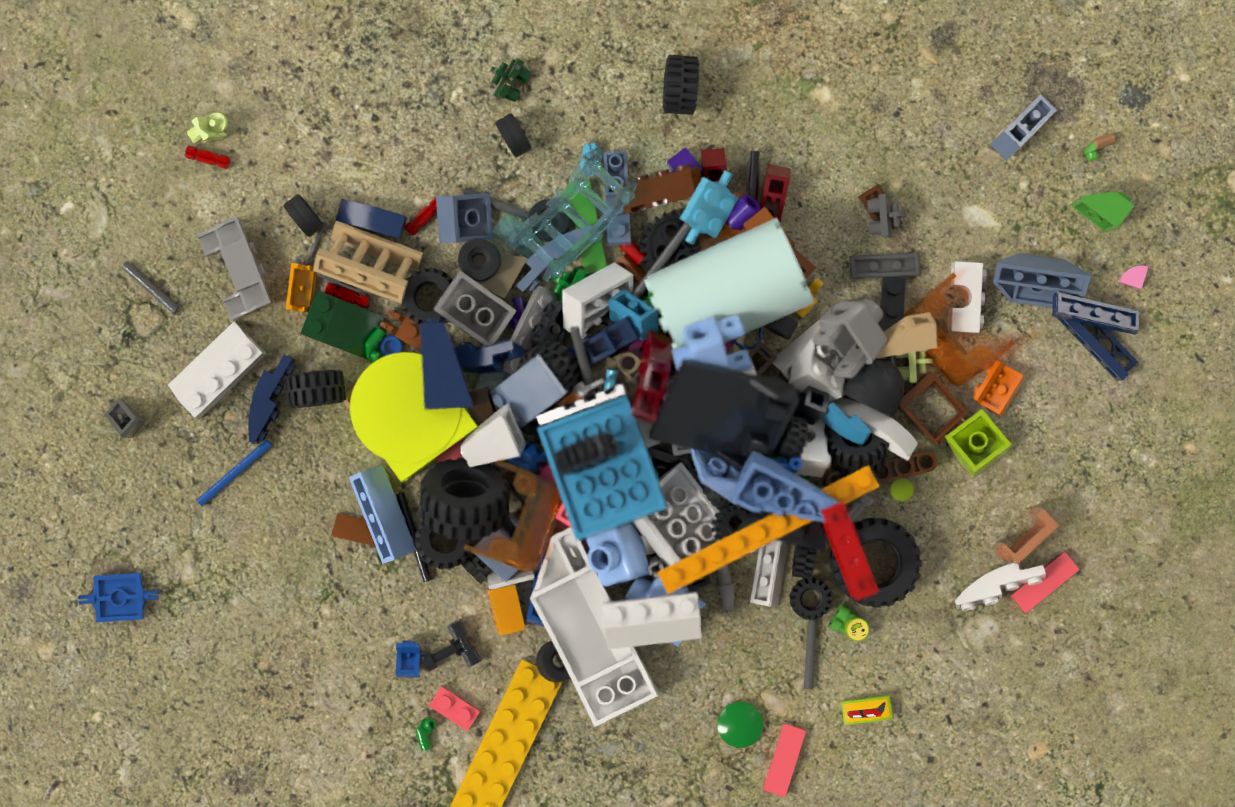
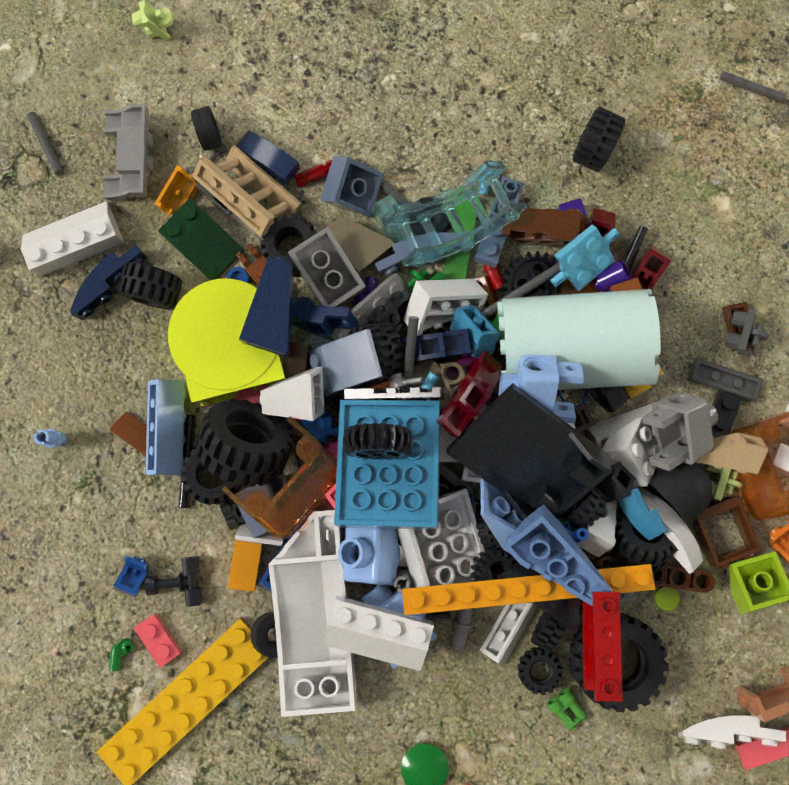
camera: 25 degrees right, 5 degrees down
red axle [185,146,231,169] -> none
blue bar [196,439,272,507] -> none
red axle [325,282,370,308] -> none
green arm [365,328,386,362] -> none
black tyre [458,238,501,281] -> none
dark green hips [490,59,531,102] -> none
black tyre [495,113,532,158] -> none
dark grey bar [804,619,817,690] -> none
tile [845,617,869,641] -> none
none -> light blue pin [33,429,67,448]

